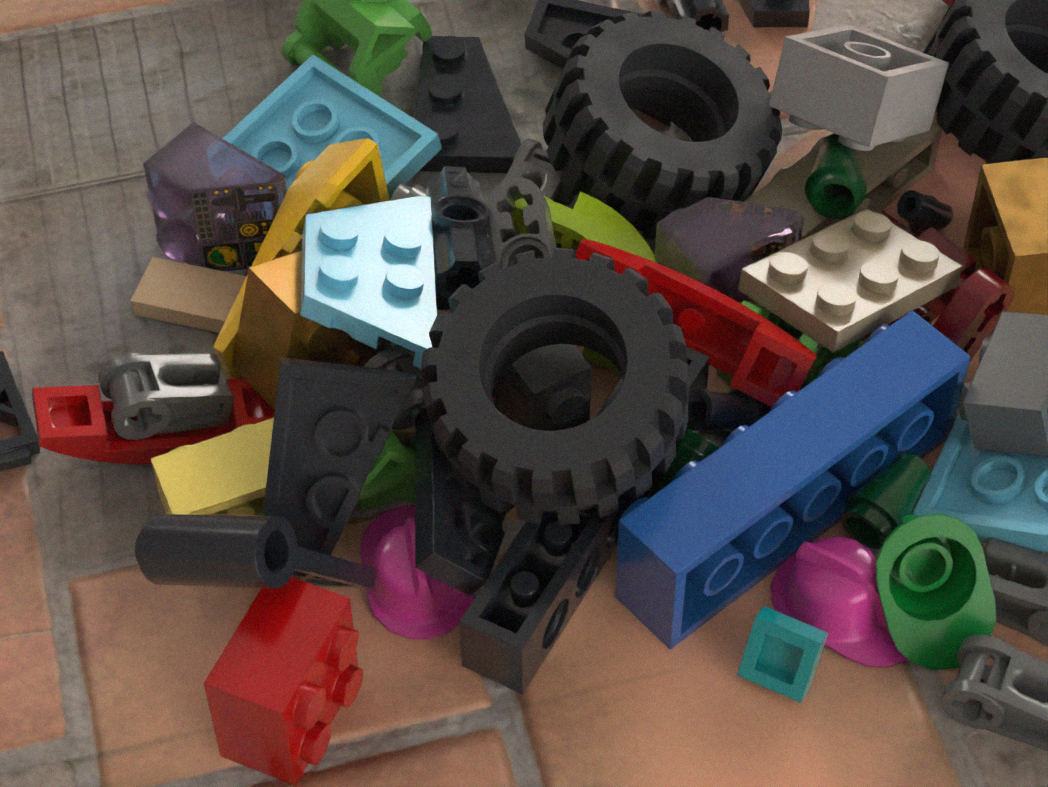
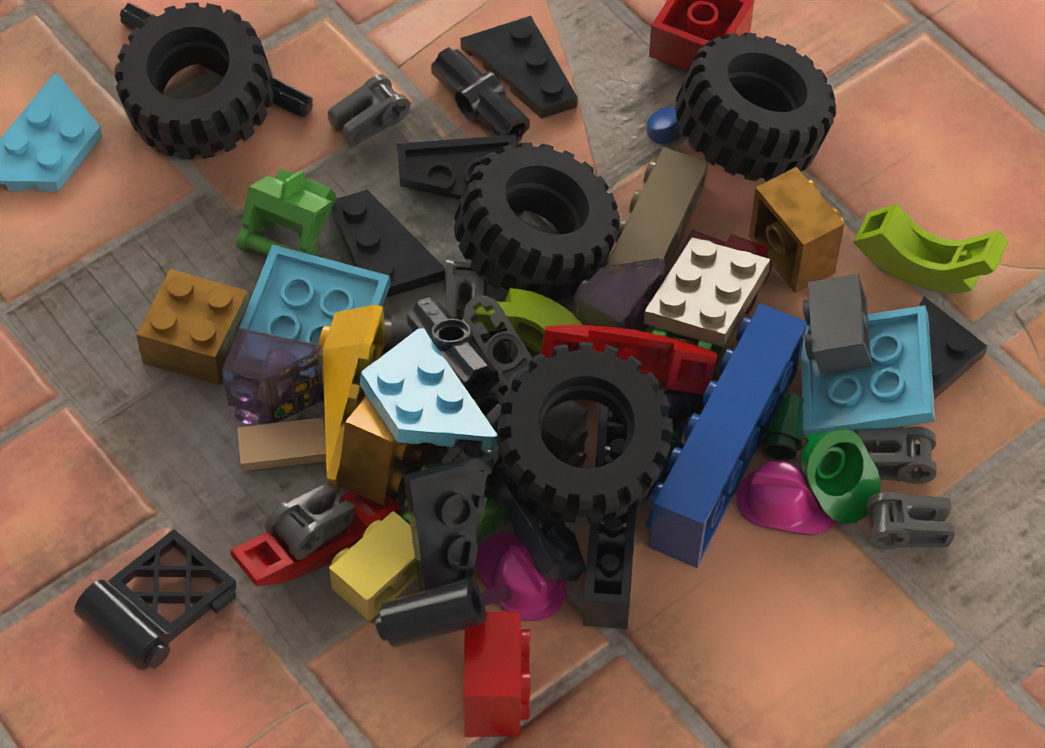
camera: 25 degrees left, 5 degrees up
teal tile [737,606,828,703] -> none
light grey brick [768,24,949,151] -> none
dark green cone [805,134,867,218] -> none
black arm [897,190,953,236] -> none
dark red beam [933,268,1014,363] -> none
none -> pearl gold brick [136,269,249,385]

